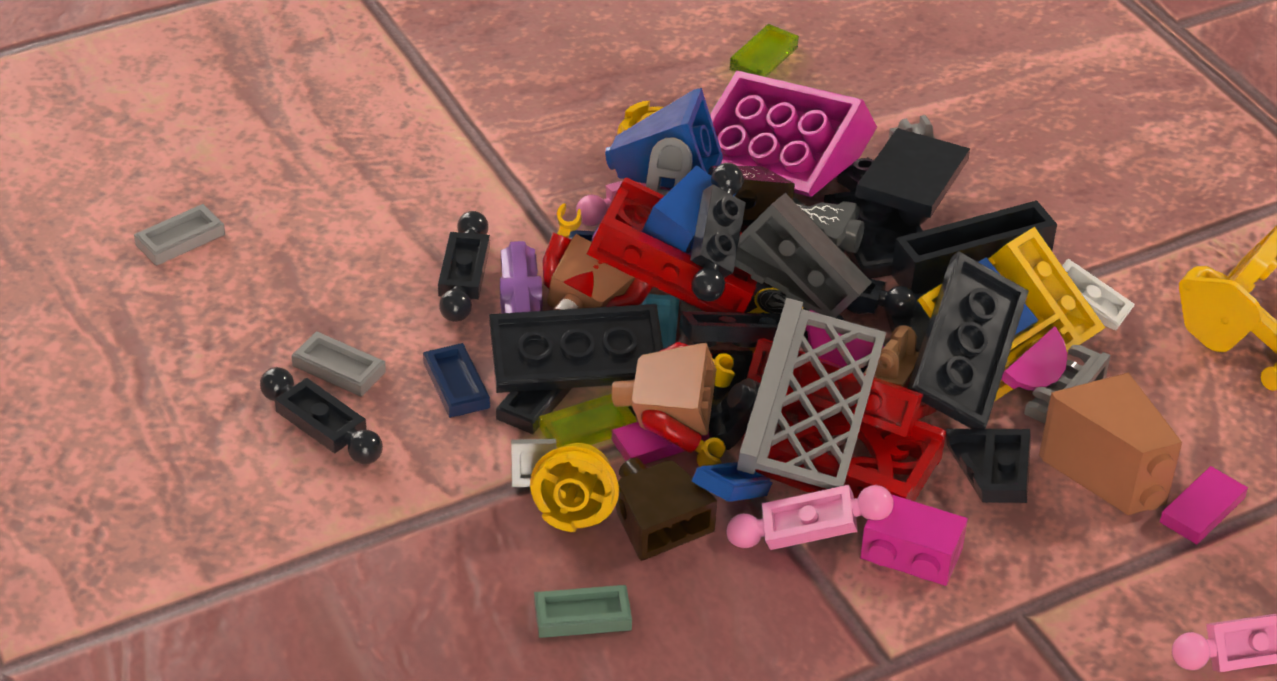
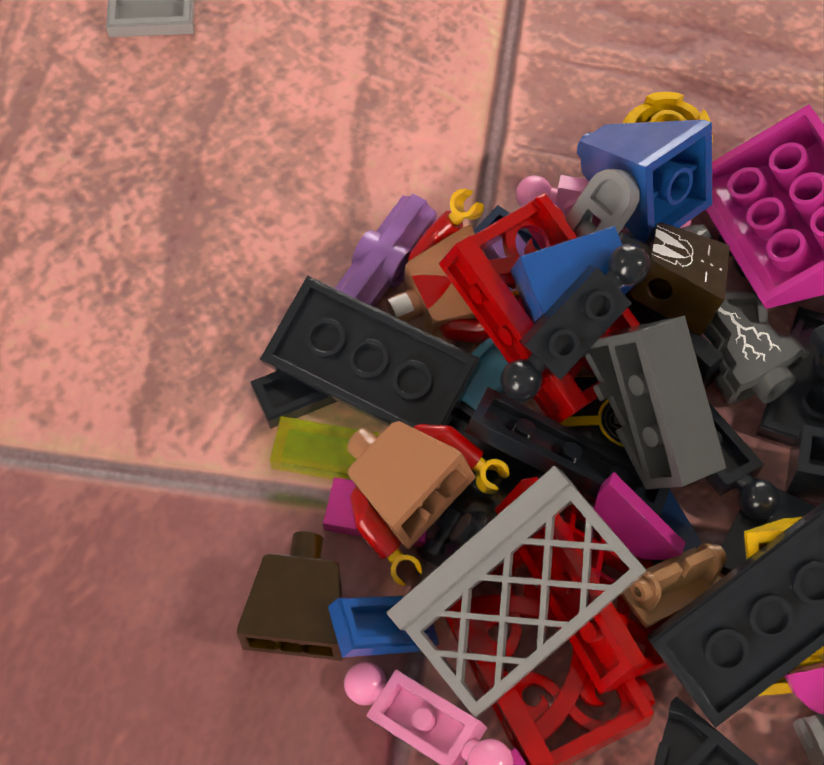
camera: 40 degrees right, 20 degrees up
black plate [260,367,383,464] -> none
light grey tile [292,331,386,397] -> none
dark blue tile [423,343,490,418] -> none
black plate [438,211,490,322] -> none
light grey tile [511,439,556,487] -> none
yellow cone [530,443,619,532] -> none
sand green tile [534,585,632,638] -> none

